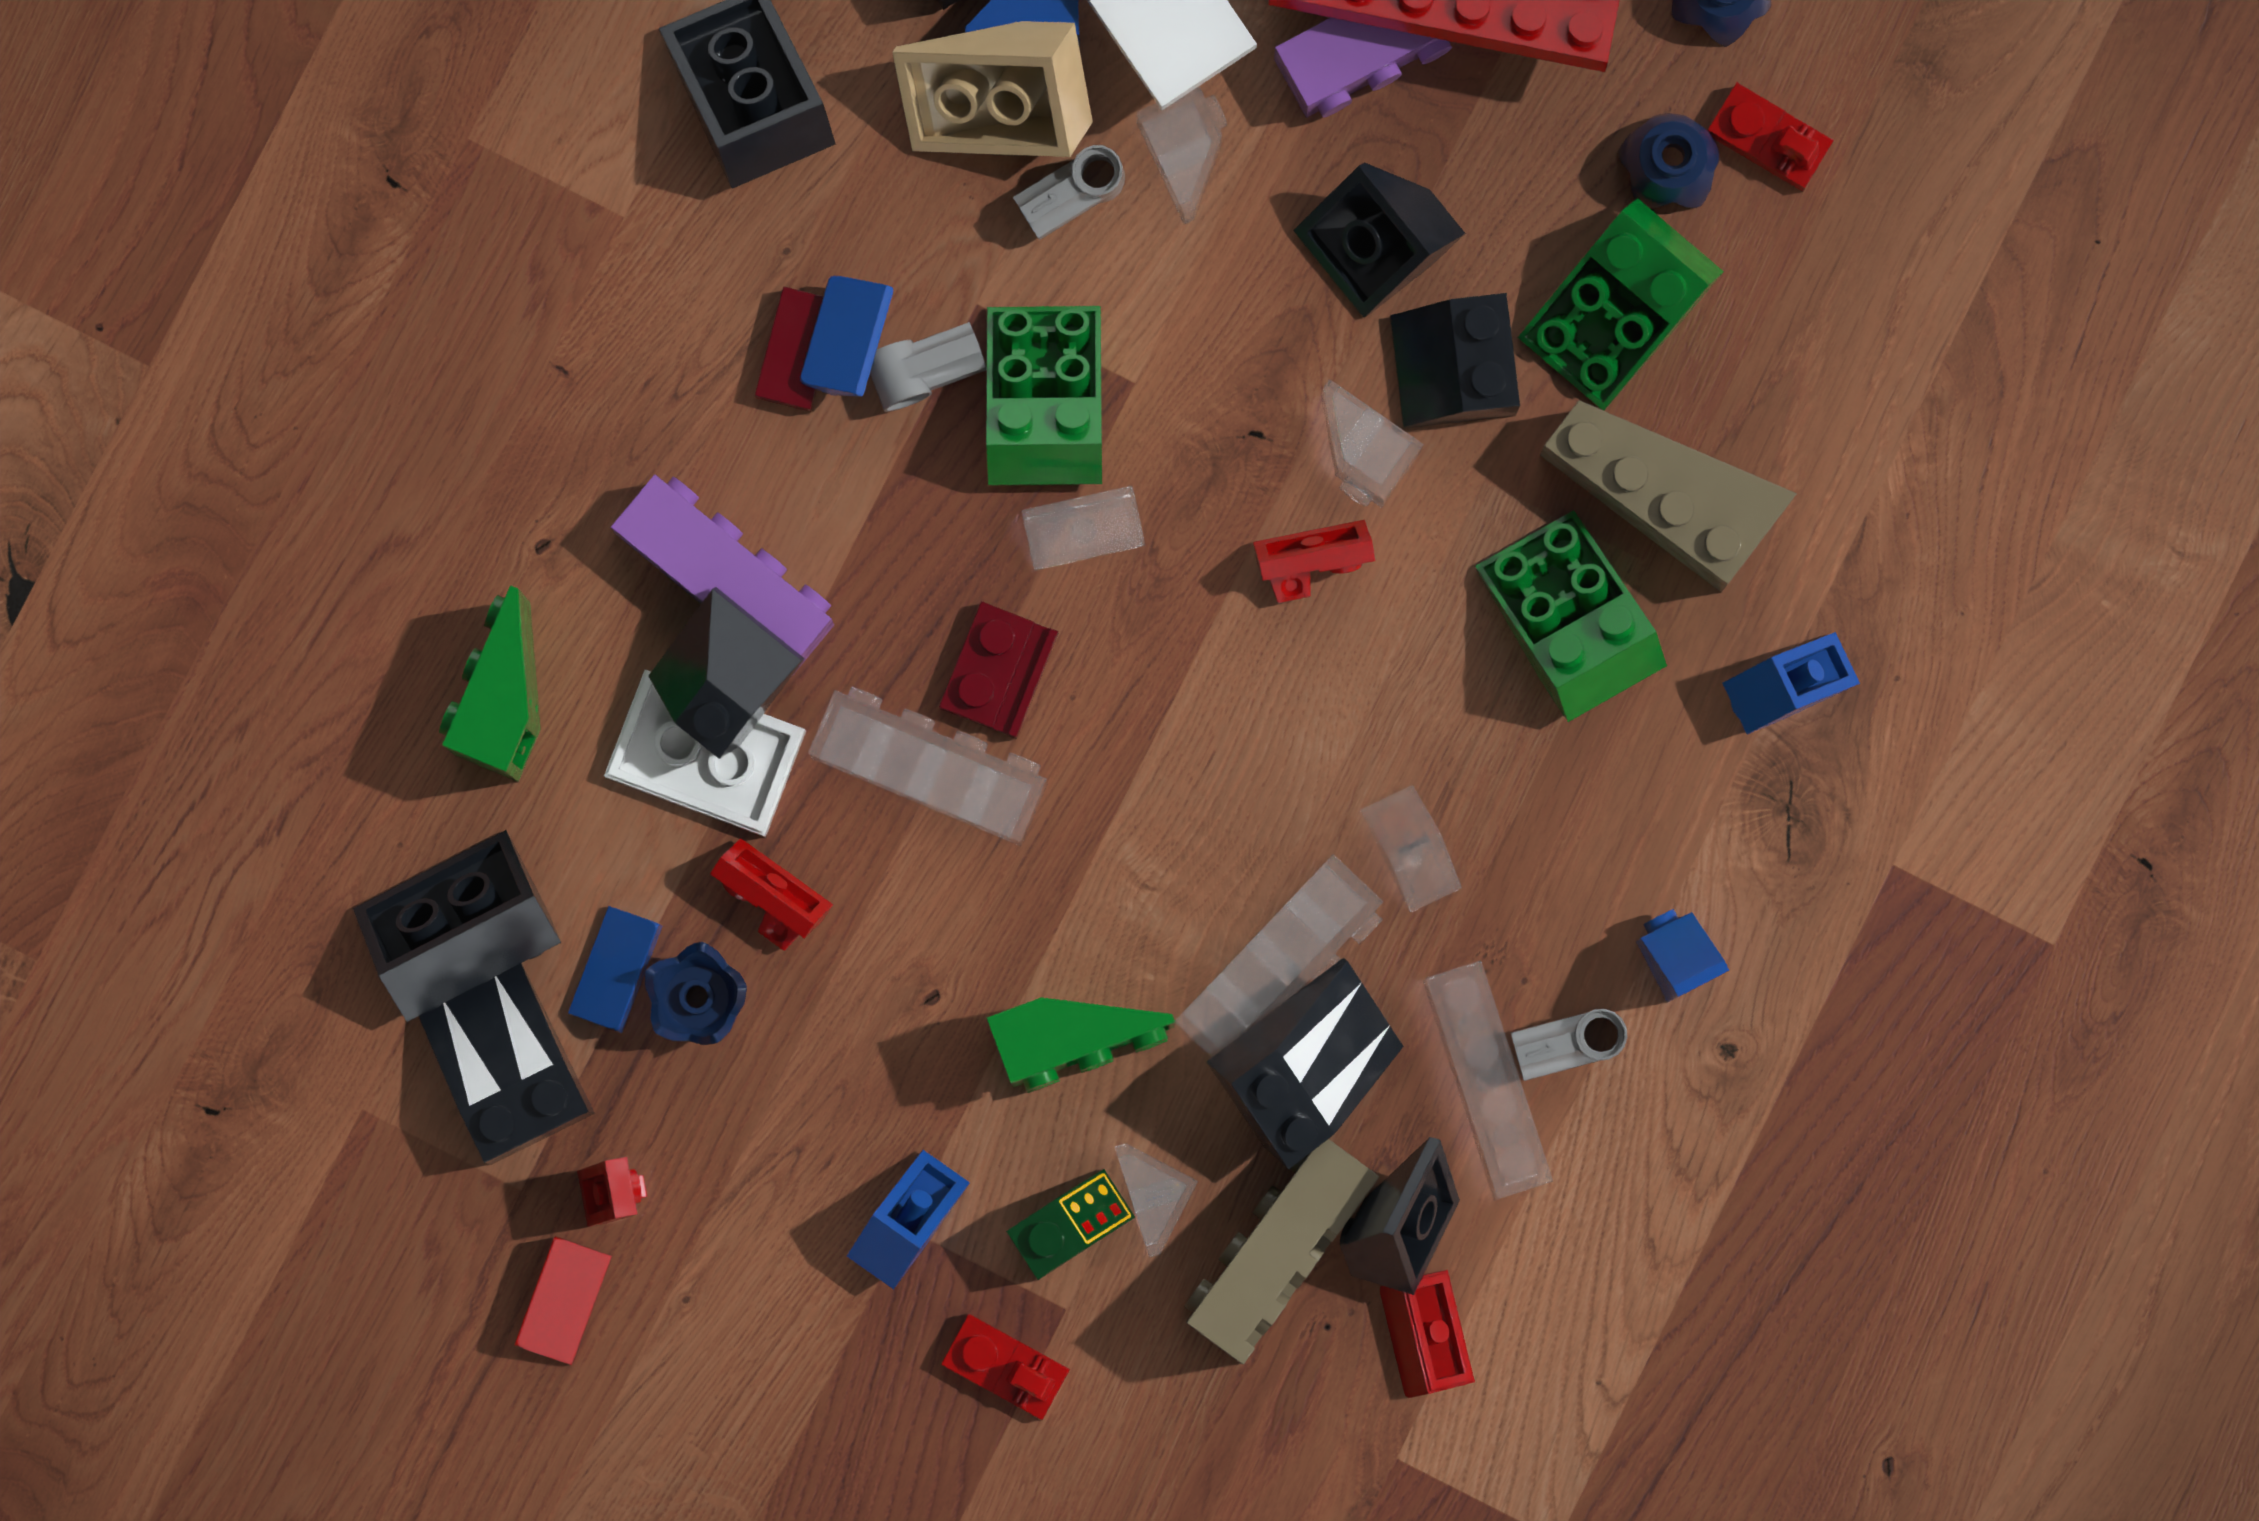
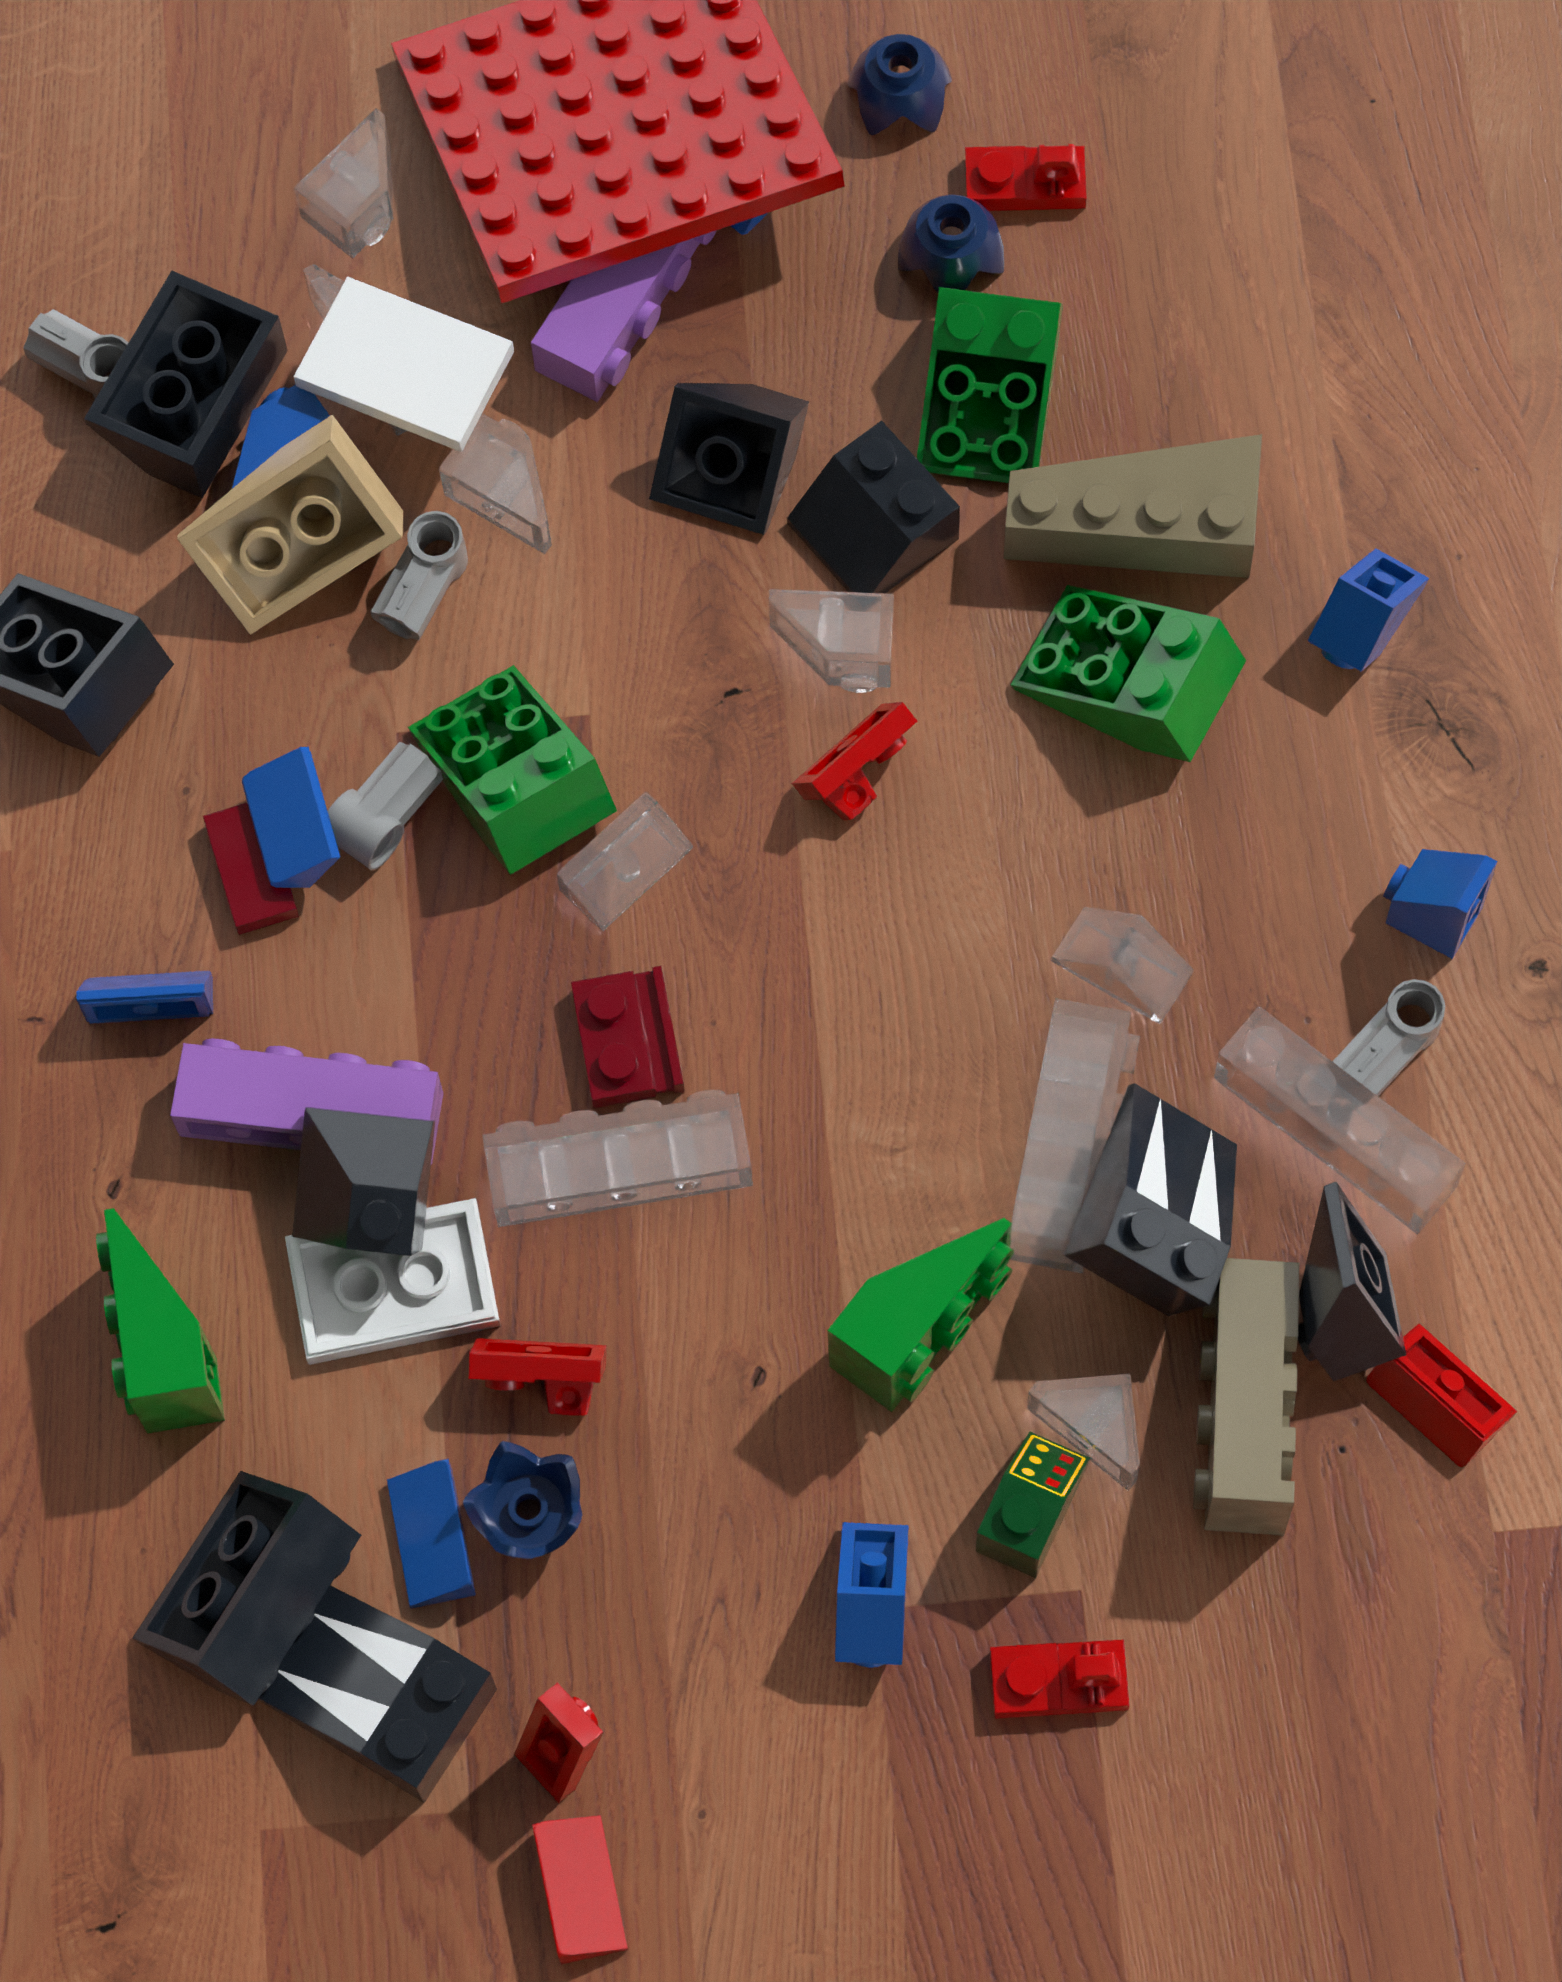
camera: 30 degrees left, 15 degrees down
none -> blue slope [76,971,213,1024]

